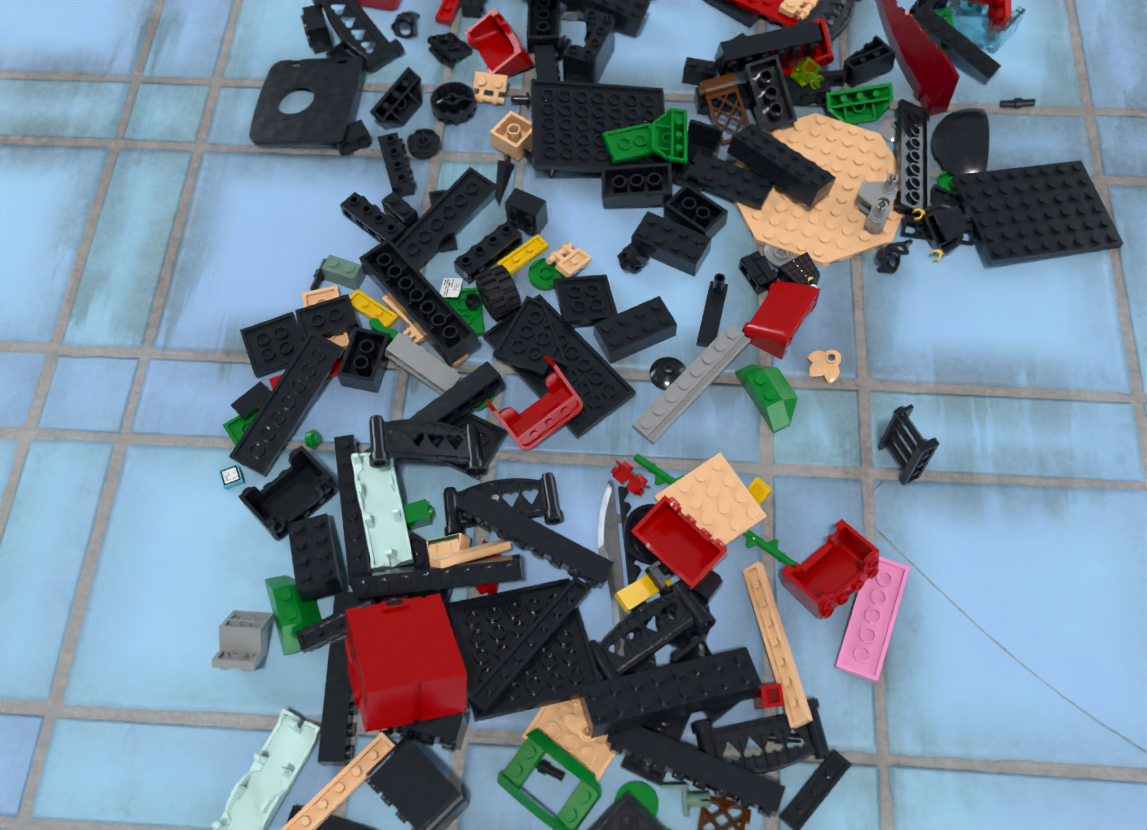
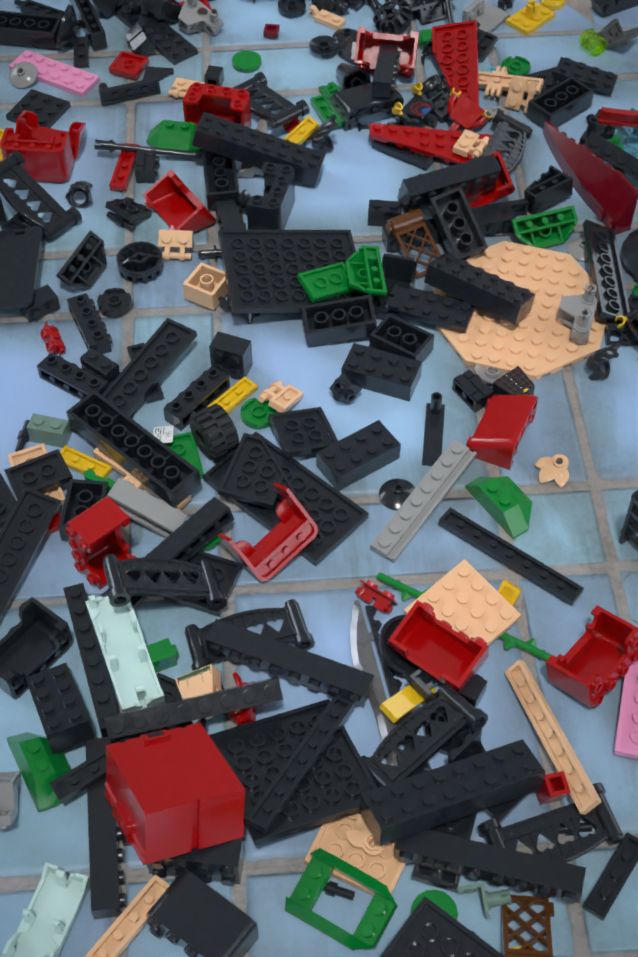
camera: 10 degrees left, 10 degrees down
green plate [305,430,321,449] -> none
light nougat tile [429,540,511,569] -> none
black hinge [465,293,480,309] -> none
black bar [495,154,514,205] -> none
clear neon green brick [790,57,824,89] -> none
none -> red hinge [40,321,66,354]
none -> red windscreen [65,496,137,590]
none -> black plate [438,507,584,606]

